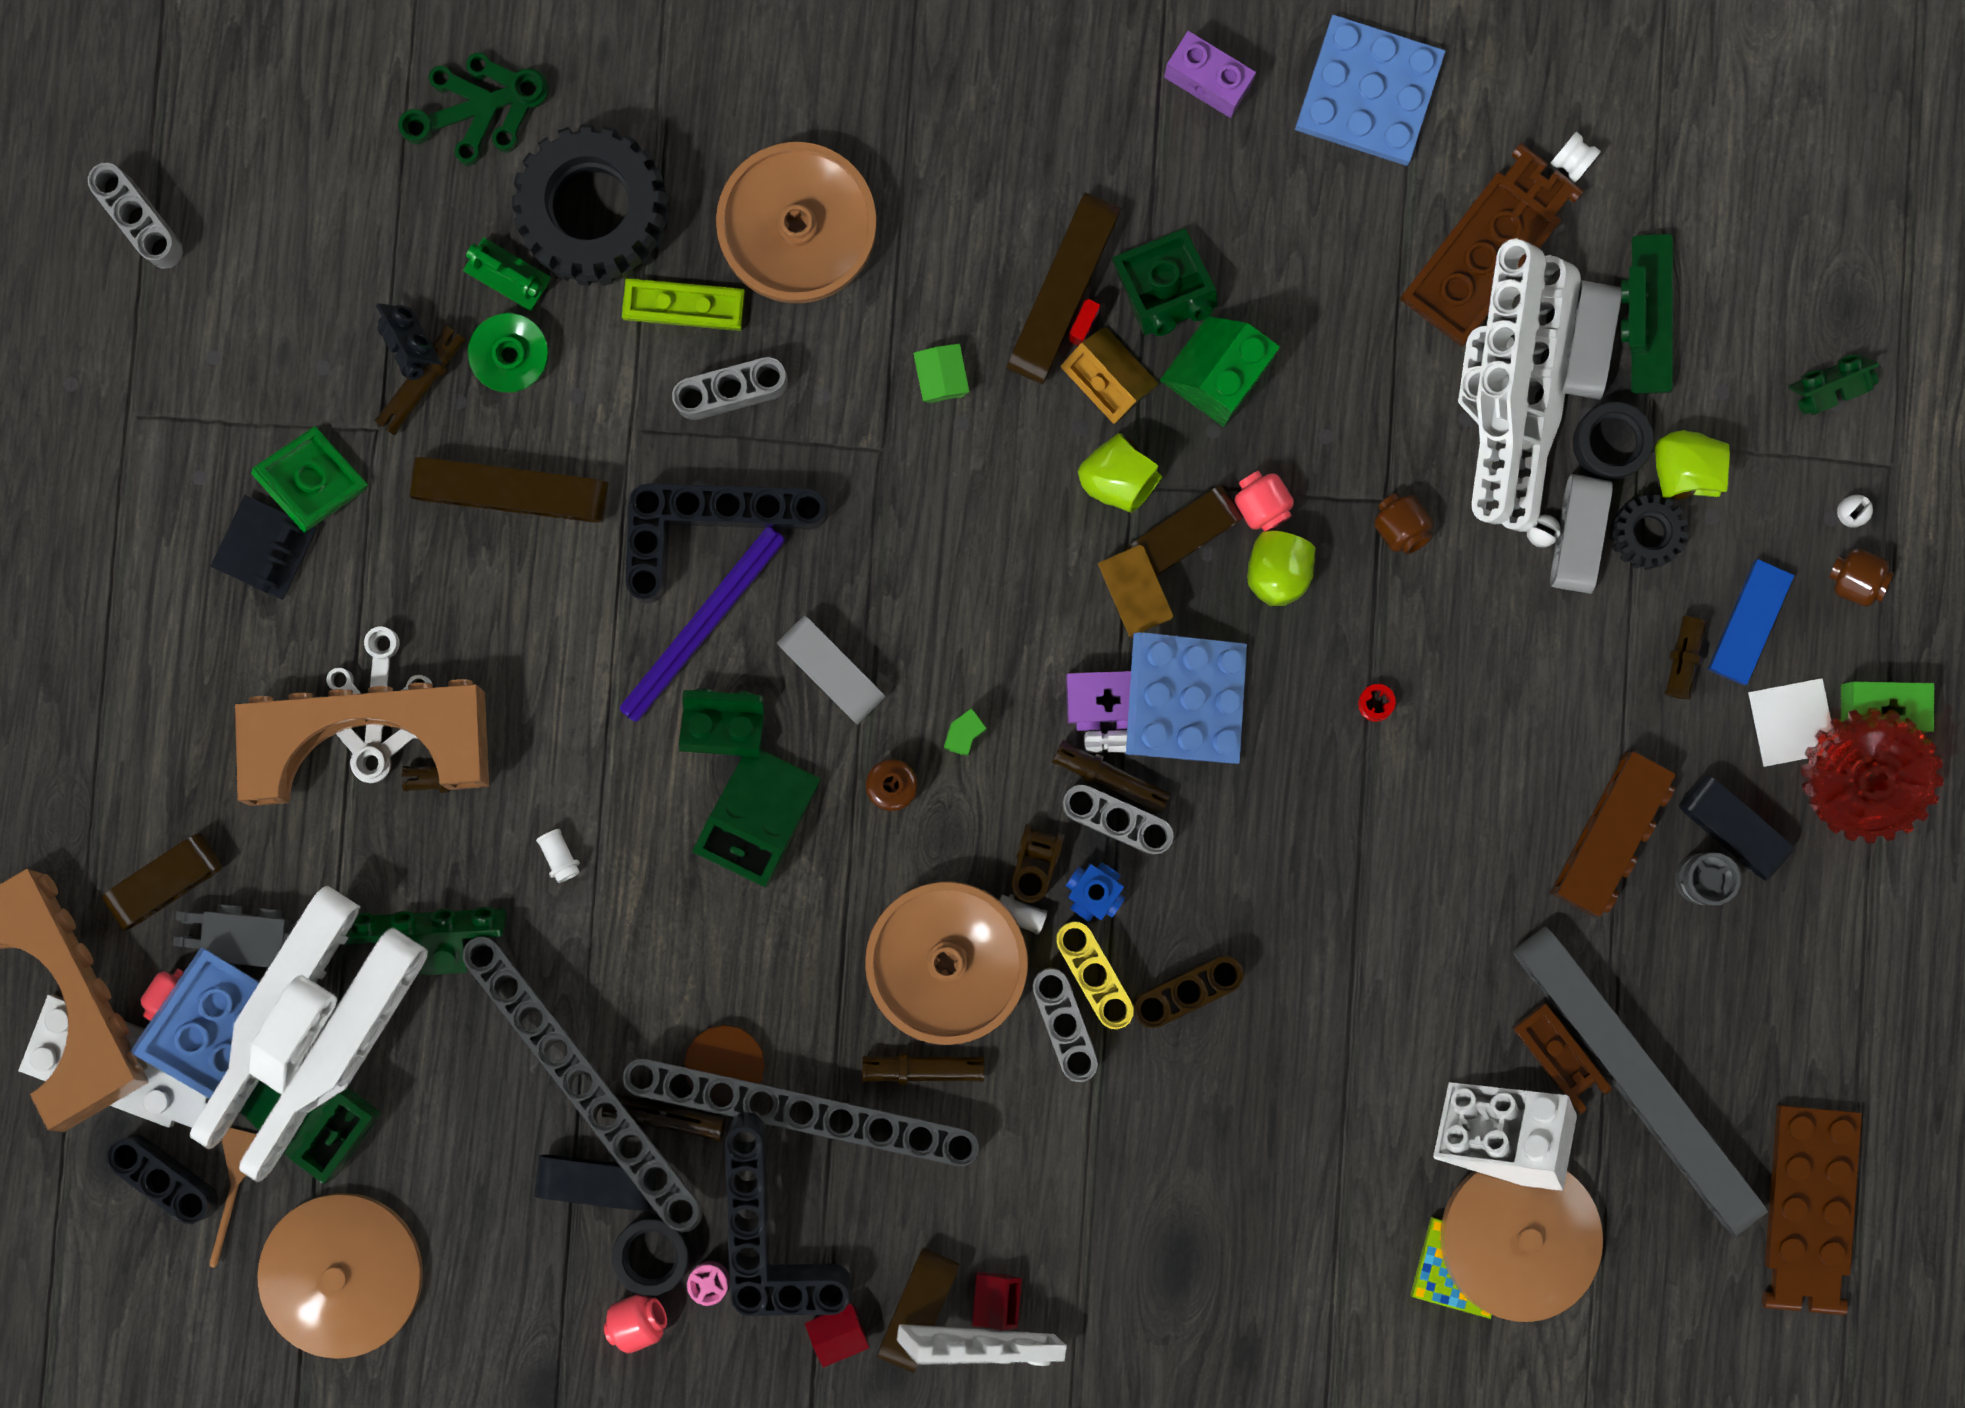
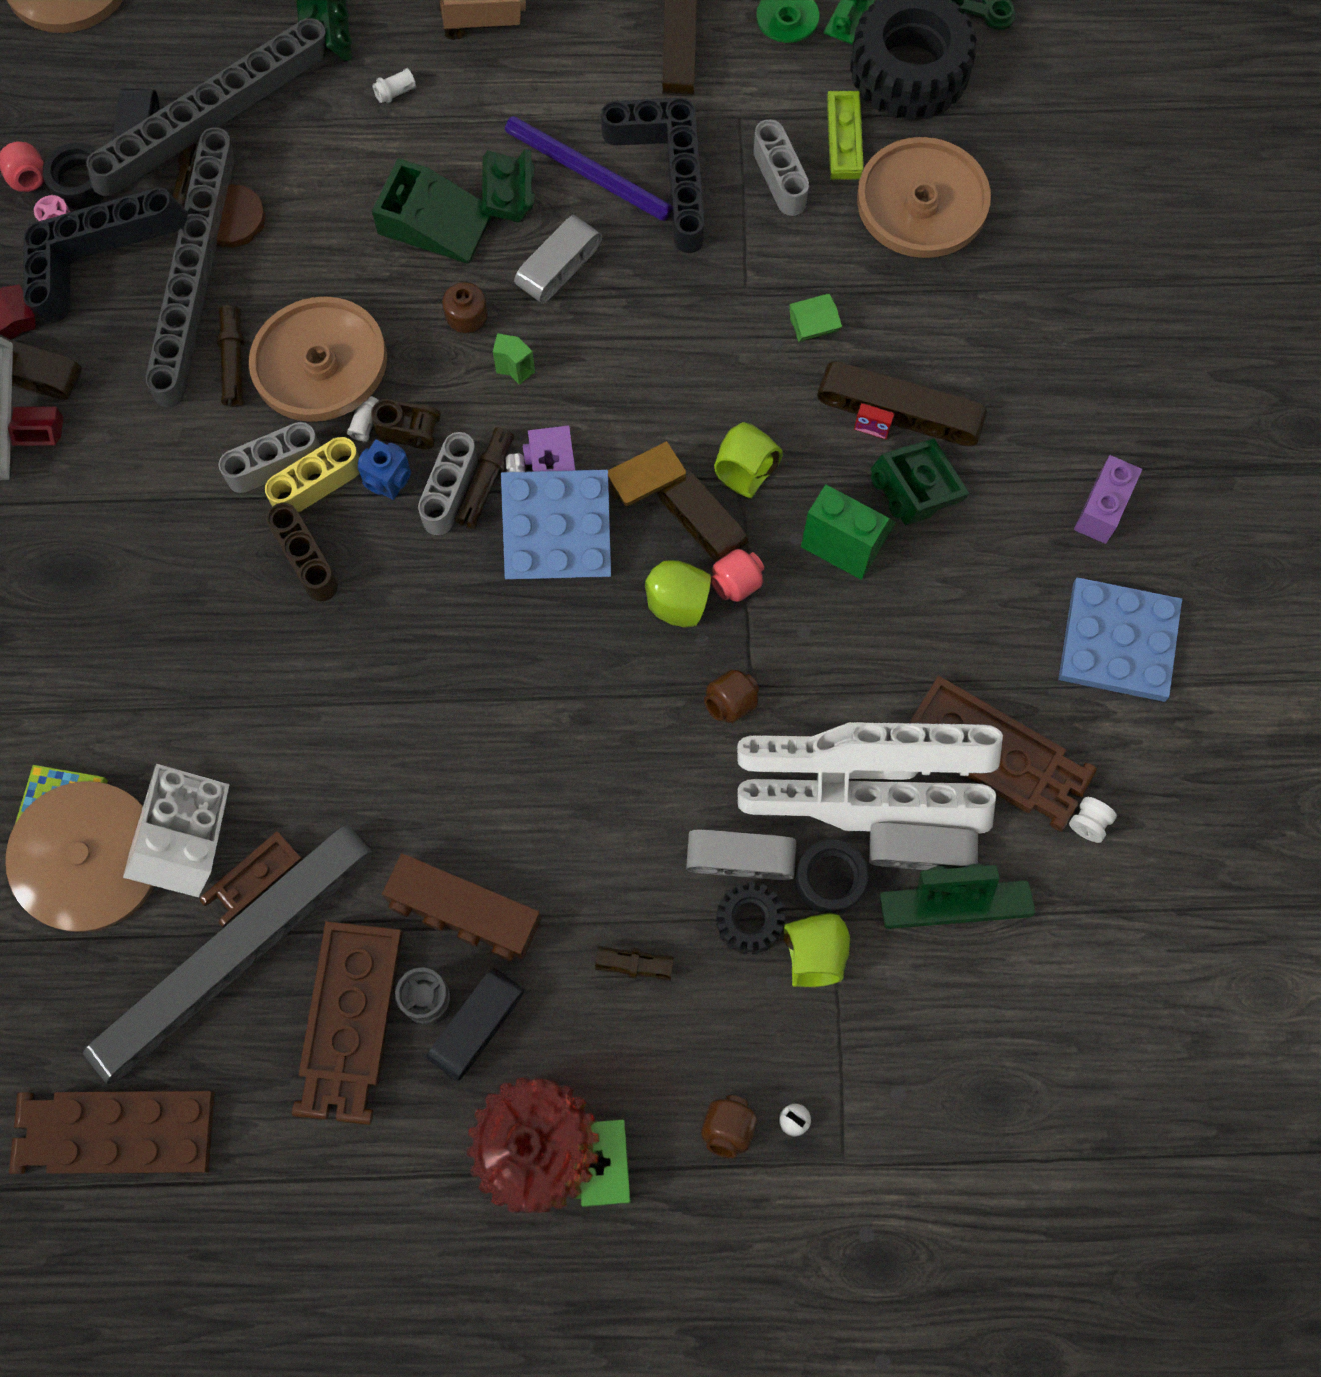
camera: 85 degrees right, 15 degrees down
pearl gold panel [1060,327,1158,424] -> none
red bush [1358,684,1396,722] -> none
white hinge [1527,514,1561,547] -> none
blue tile [1707,559,1794,686] -> none
white sticker [1748,678,1838,767] -> none
dark green hinge [1788,354,1879,416] -> none
none -> reddish brown hinge [292,921,403,1125]

